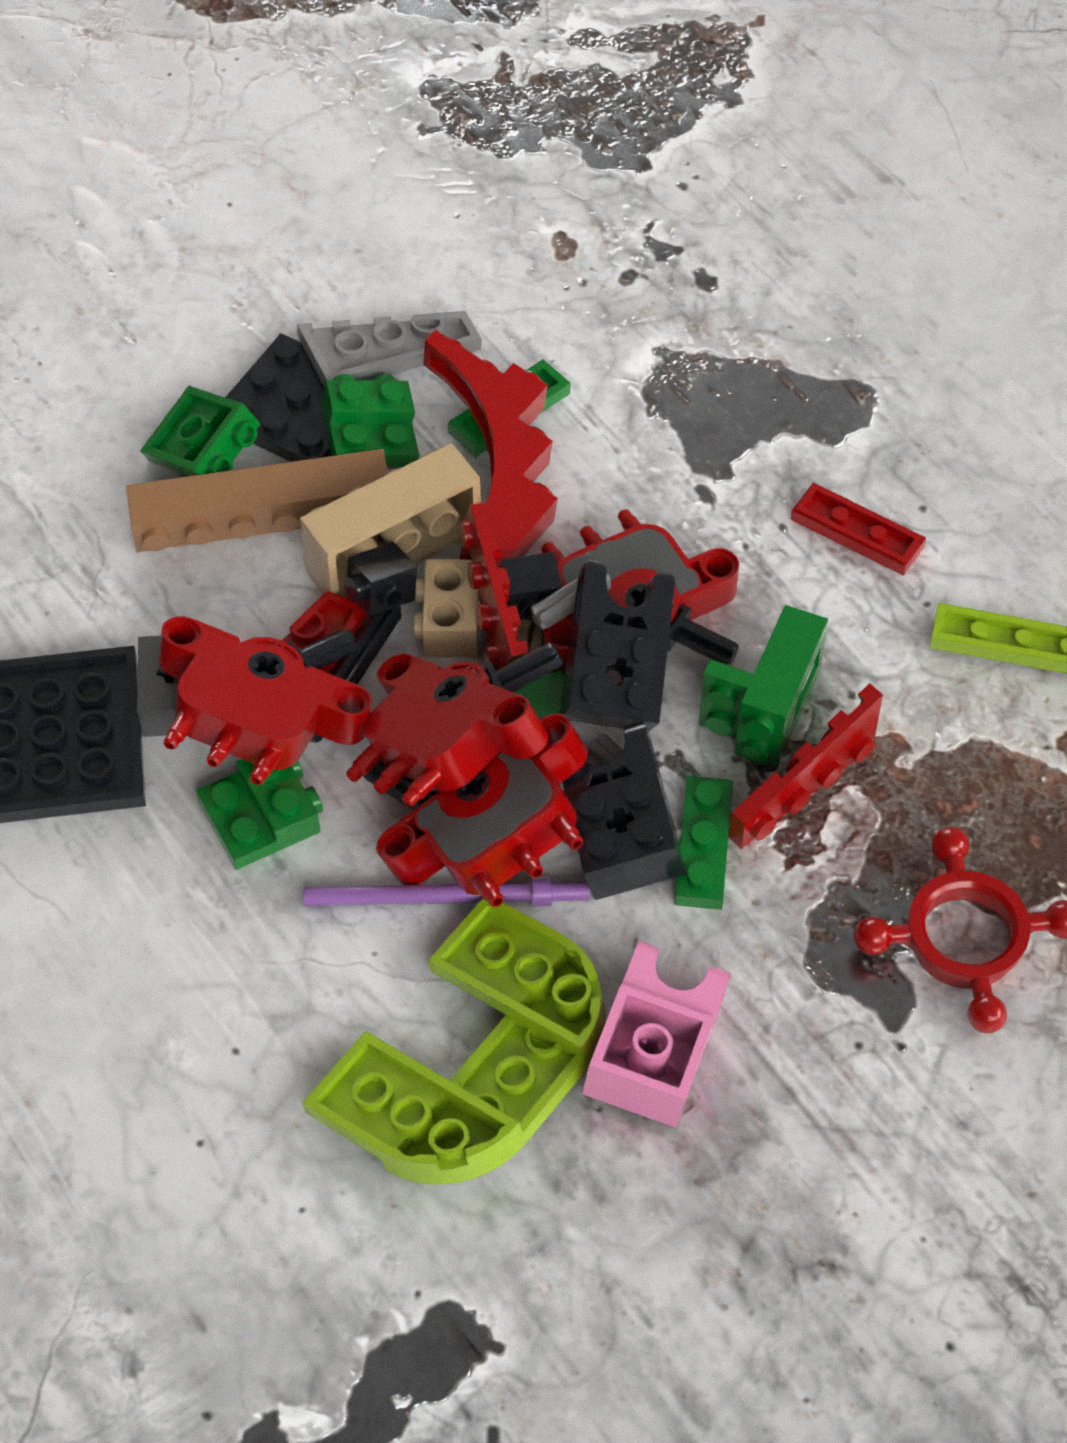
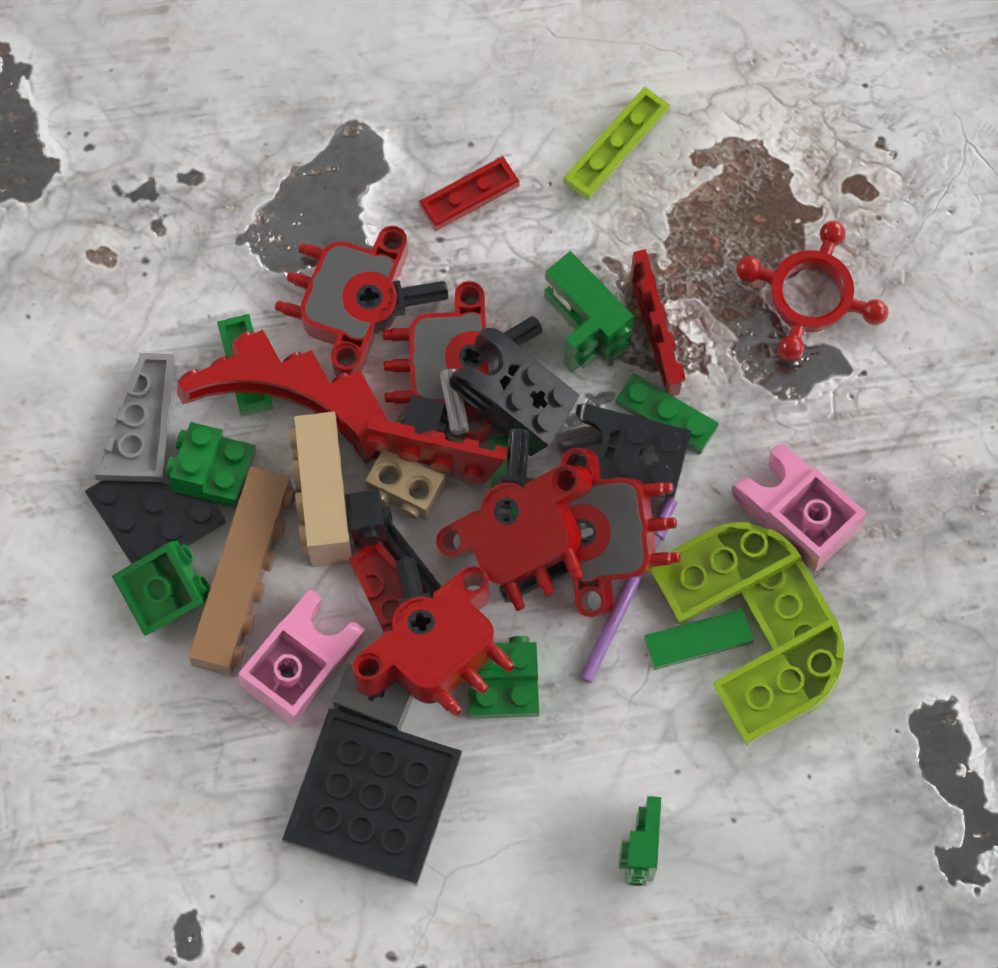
camera: 65 degrees left, 15 degrees up
none -> bright pink brick [237,589,365,726]
none -> piece [274,225,449,377]
none -> green plate [619,796,662,886]
none -> green tile [644,608,754,670]

